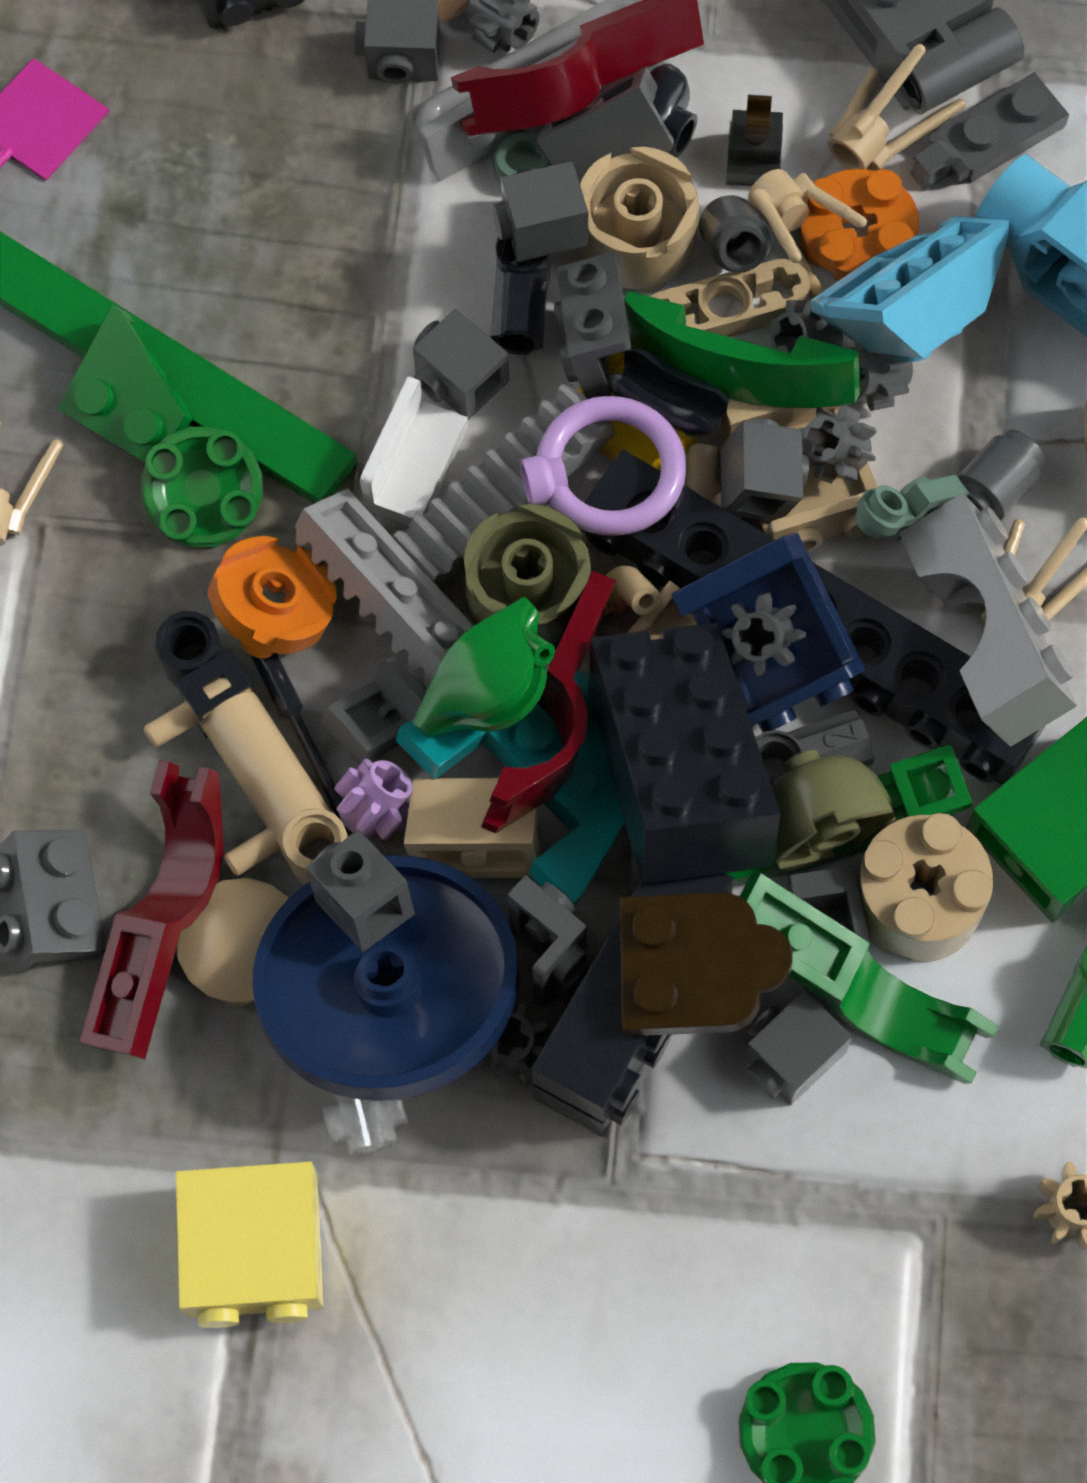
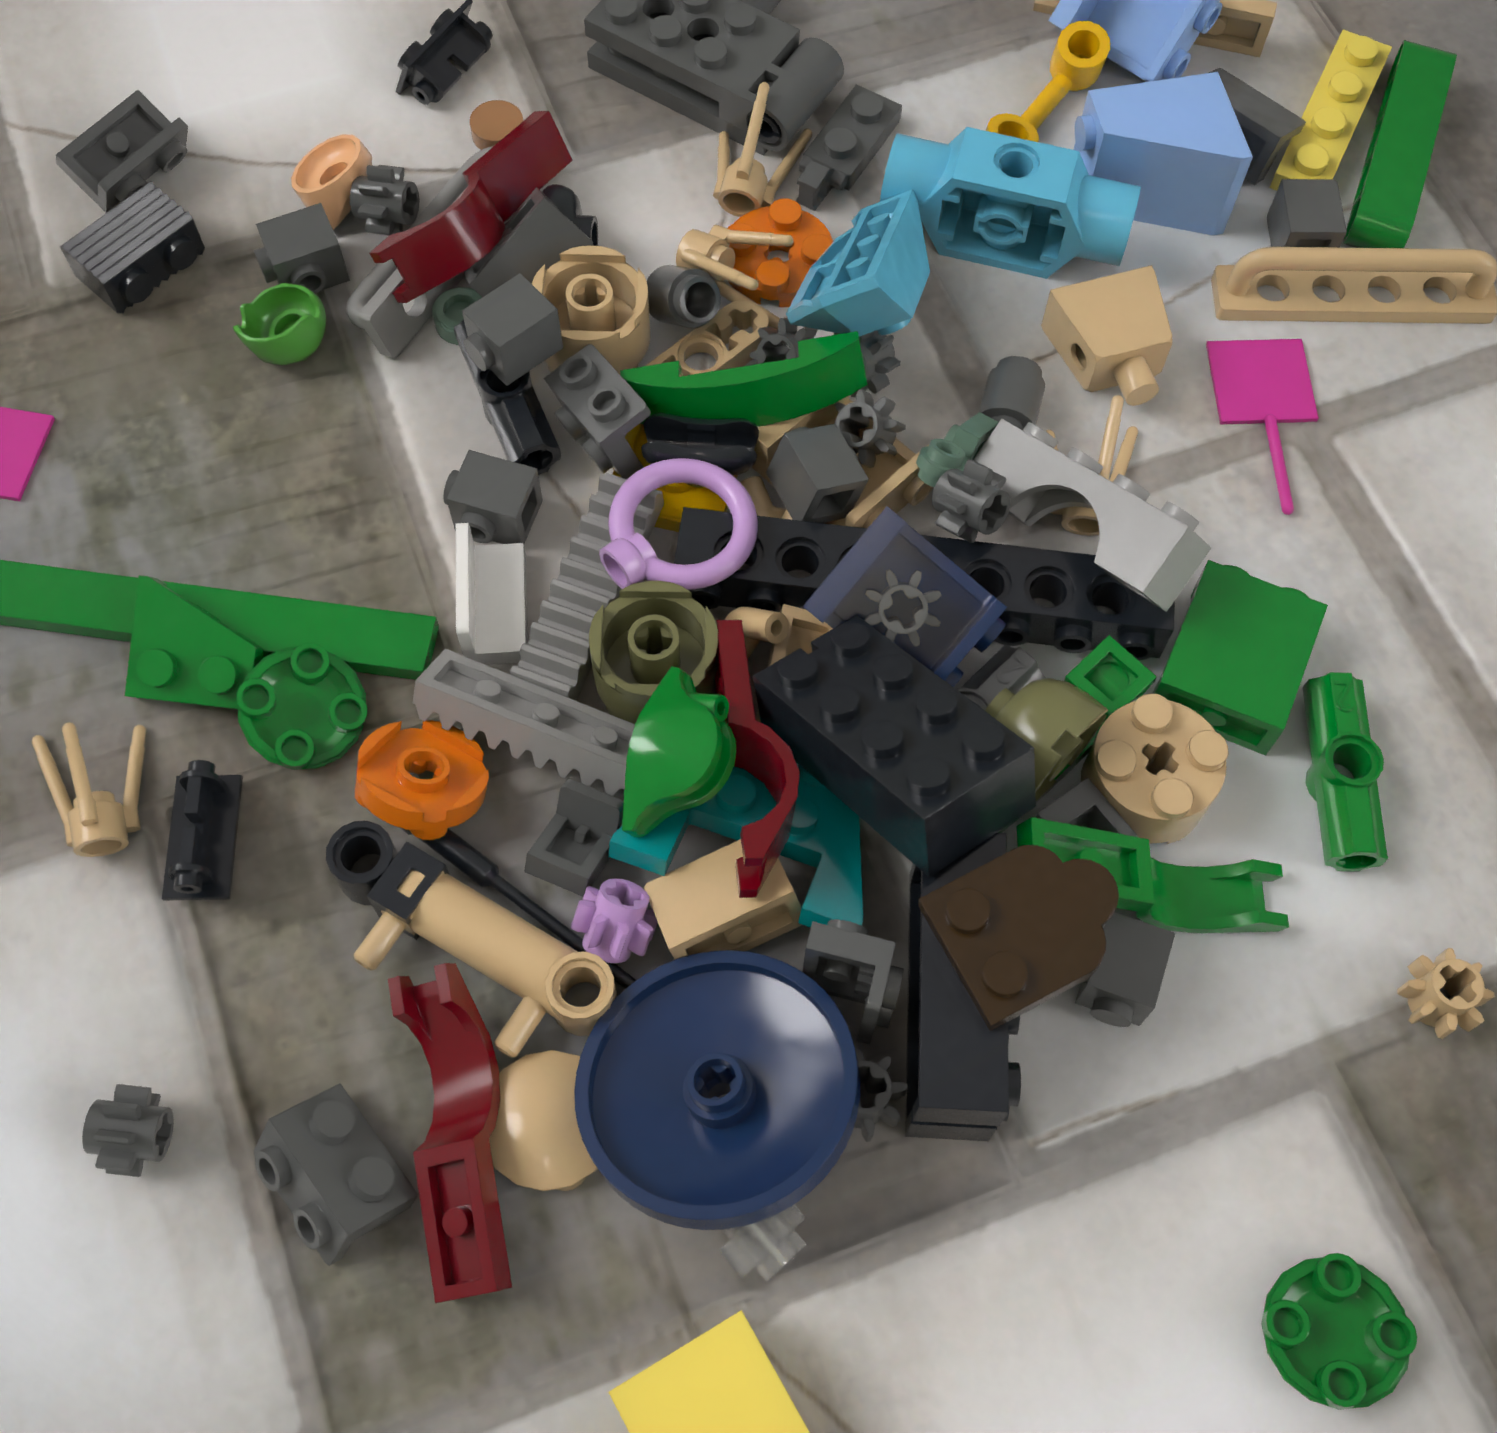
camera: 30 degrees left, 5 degrees down
dark grey brick [306,830,415,953] -> none
pearl dark grey piece [726,94,783,186] -> none
none -> black hinge [162,760,243,901]
none -> bright green hair [233,283,326,365]
none -> dark grey gear [932,459,1010,543]

